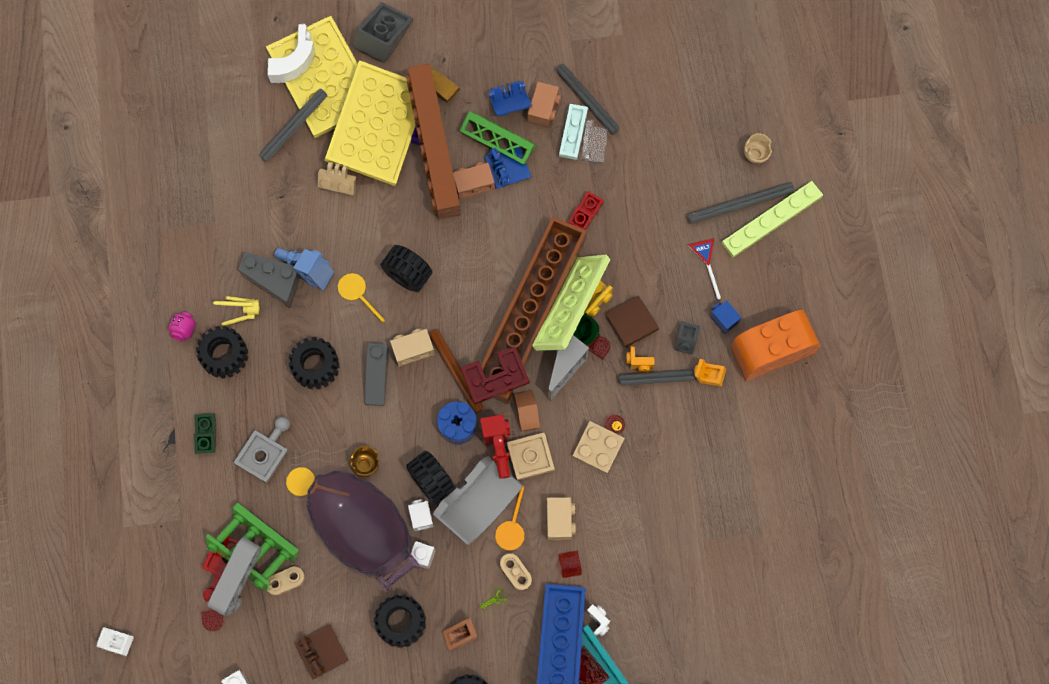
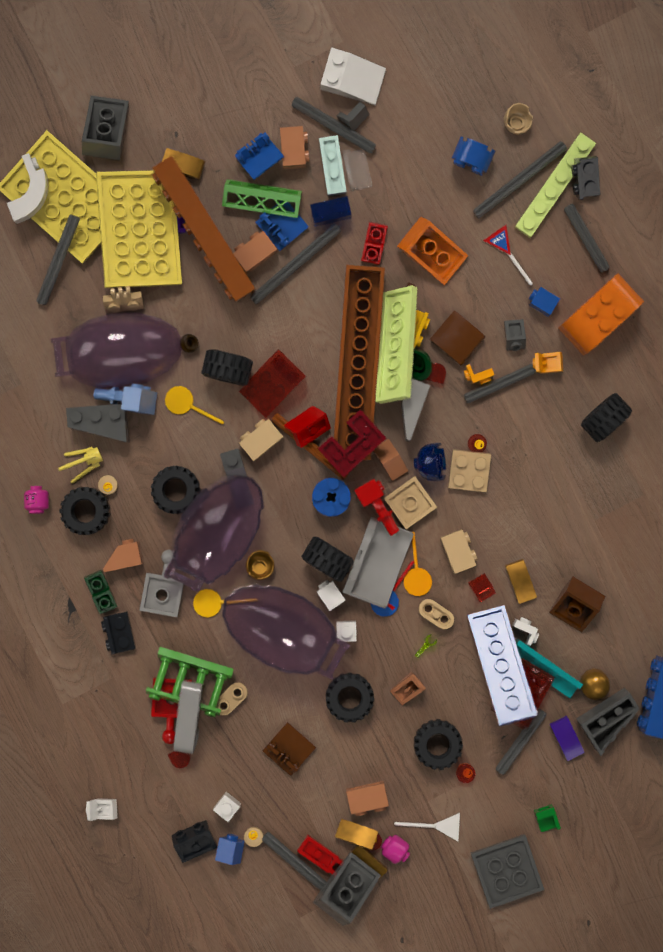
camera: 25 degrees left, 15 degrees up
none -> windscreen [51,313,182,389]
none -> tan tile [98,475,118,495]
none -> black bracket [101,611,136,655]
none -> nougat slope [103,539,143,572]
none -> windscreen [164,475,264,592]
none -> dark brown plate [180,334,199,353]
none -> clear red slope [239,349,306,418]
none -> dark grey axle [250,223,341,304]
none -> red panel [284,406,331,448]
none -> clear blue brick [310,196,352,227]
none -> white slope [320,48,386,105]
none -> dark grey tile [336,102,370,131]
none -> blue piece [371,561,415,616]
none -> orange slope [397,217,468,285]
none -> clear blue cylinder [414,443,446,481]
none -> blue brick [452,136,496,176]
none -> pearl gold slope [505,559,537,604]
none -> reddish brown slope [549,576,606,632]
none -> dark grey axle [564,204,610,273]
none -> black bracket [571,156,600,200]
none -> black tyre [581,393,632,442]

